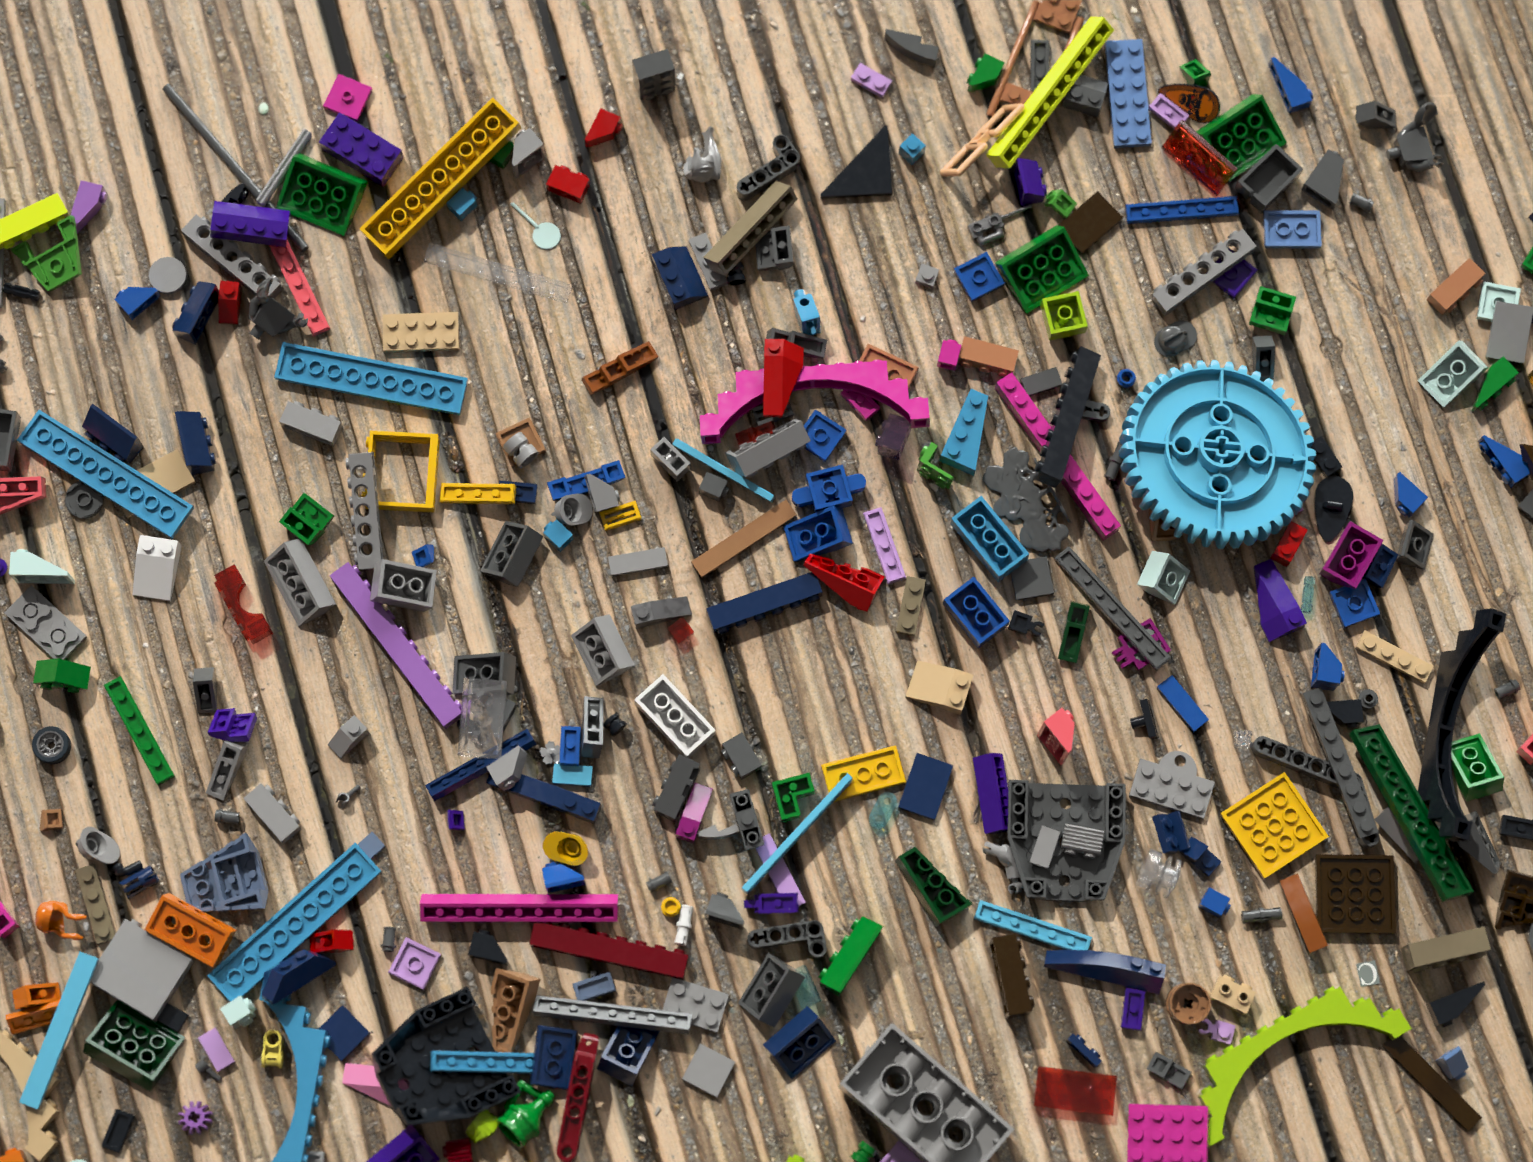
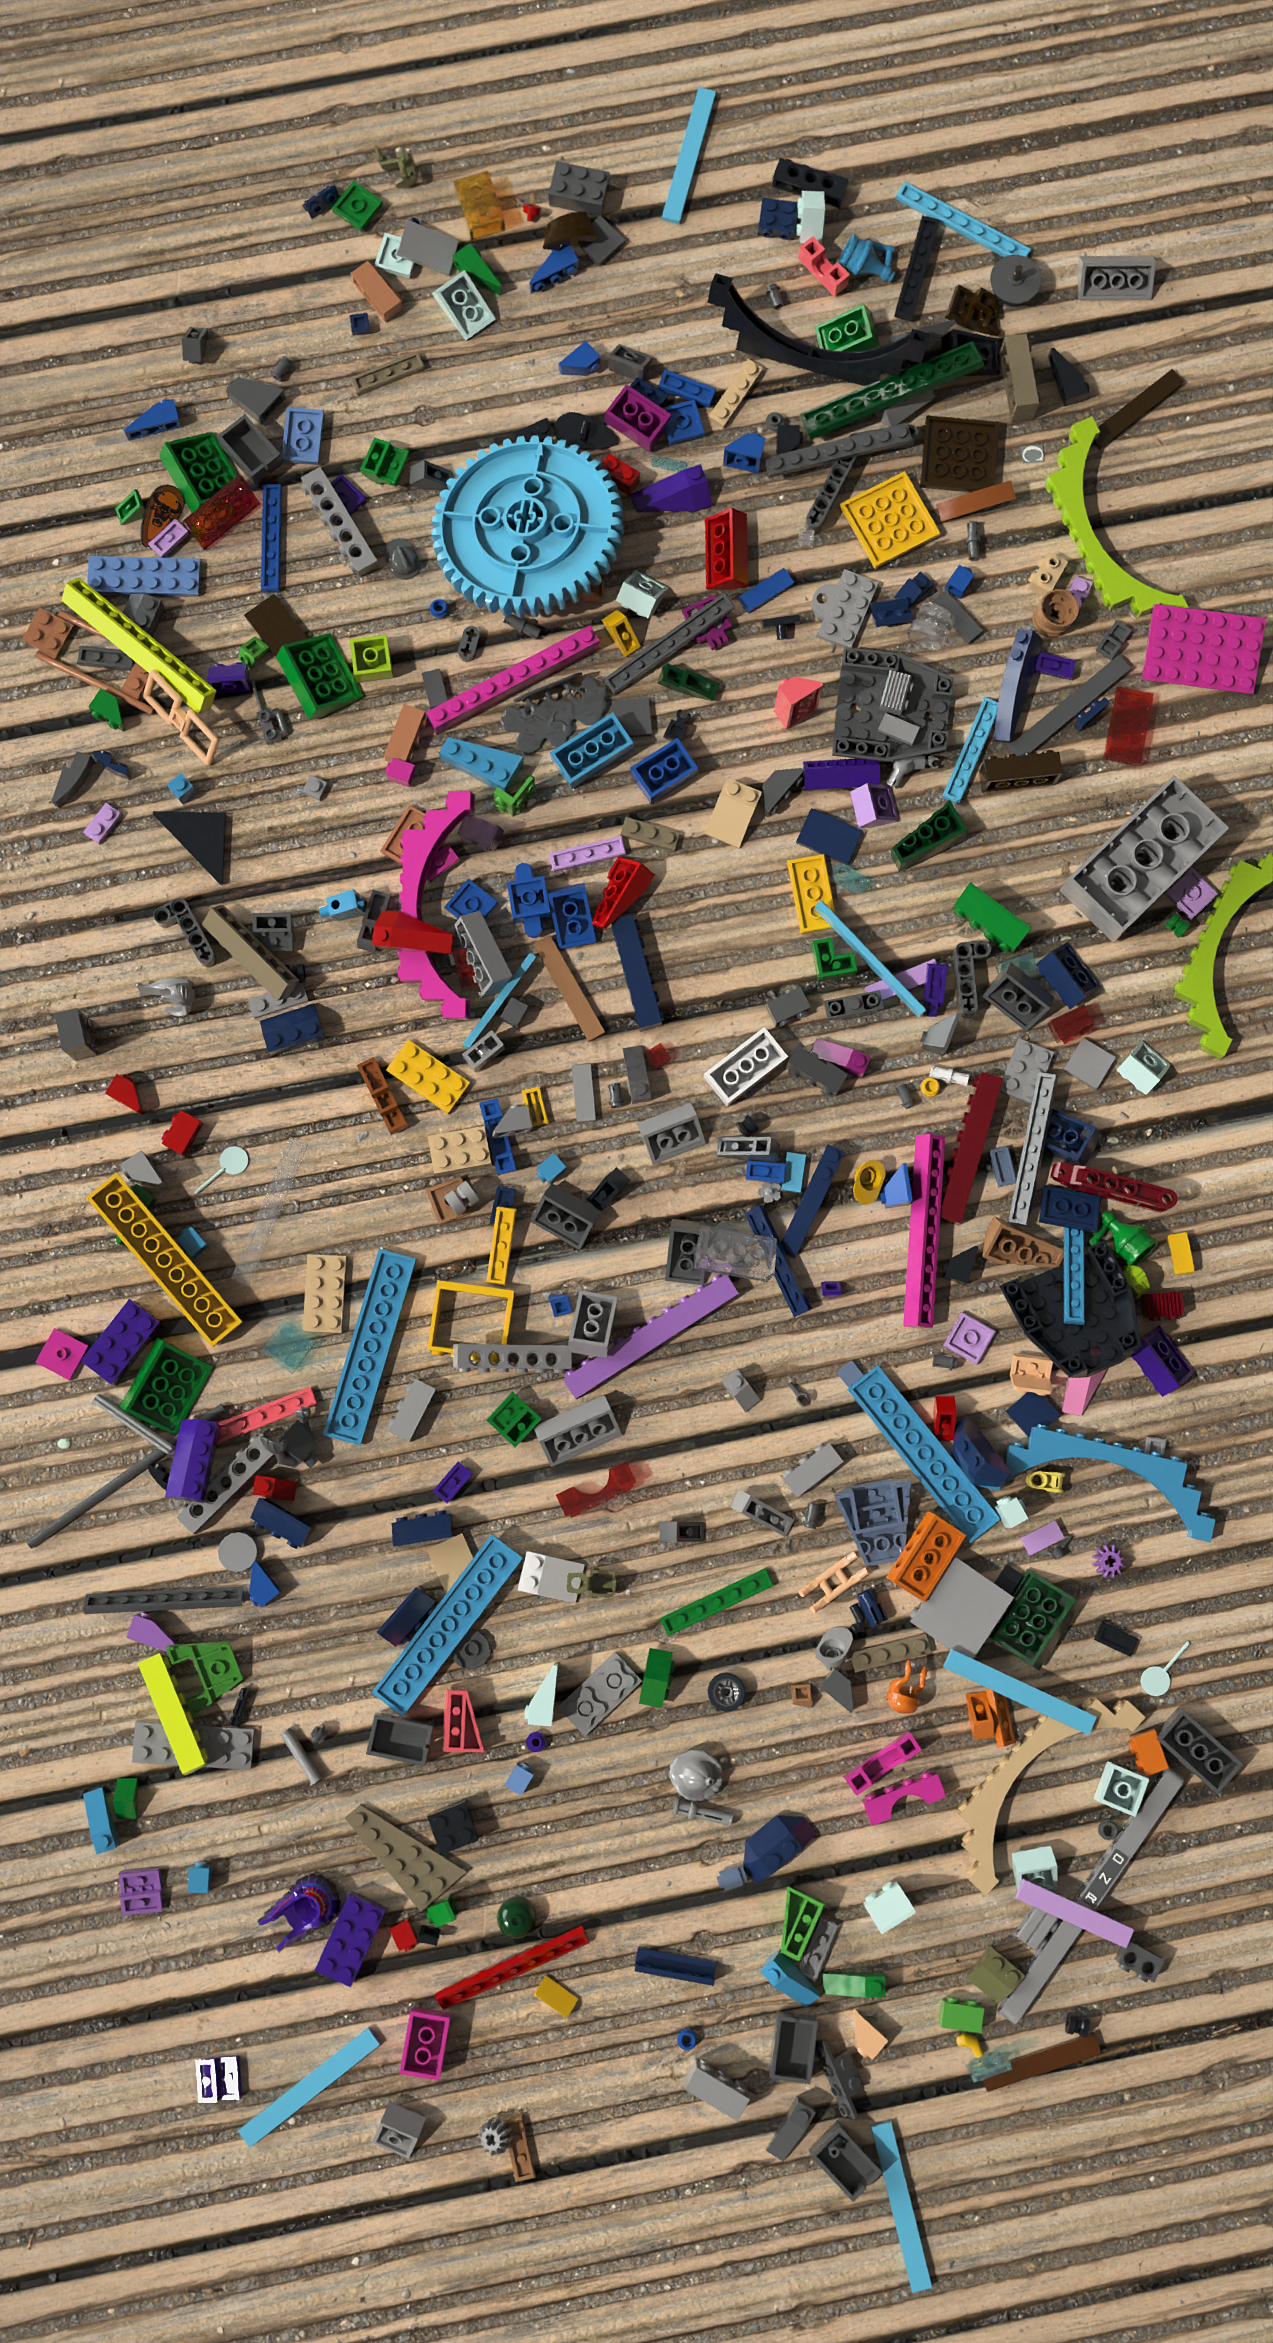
camera: 85 degrees left, 5 degrees up
dark purple slope [208,708,257,742] -> none
light grey slope [486,746,527,791] -> none
light grey piece [551,494,593,525] -> none
light grey slope [697,824,739,840] -> none
blue plate [953,252,1005,302] -> none
black brick [1034,346,1101,488] -> none
dark grey torso [1386,102,1443,172] -> none
medium blue slope [1435,1046,1469,1080] -> none
none -> dark grey plate [83,1586,244,1614]
none -> dark blue slope [93,751,132,780]
none -> clear light blue plate [261,1320,316,1374]
none -> dark blue plate [349,313,371,335]
none -> dark tan tile [350,351,425,396]
none -> yellow plate [386,1040,470,1114]
none -> tan brick [428,1126,492,1177]
none -> dark purple plate [433,1461,473,1504]
none -> olive piece [567,1568,617,1599]
none -> black slope [587,1167,631,1212]
none -> yellow slope [602,610,641,657]
none -> dark grey pin [608,1083,624,1108]
none -> blue plate [658,369,716,408]
none -> red slope [705,508,748,590]
none -> dark grey slope [762,768,804,817]
none -> light nougat piece [798,1551,870,1614]
none -> dark grey slope [819,1668,853,1713]
none -> medium lavender slope [850,783,899,828]
none -> dark grey tile [931,590,983,644]
none -> black slope [941,329,1000,376]
none -> dark grey tile [1007,655,1131,756]
none -> light nougat bracket [1010,1353,1053,1396]
none -> clear red brick [1047,1005,1094,1044]
none -> light aqua slope [1117,1041,1171,1095]

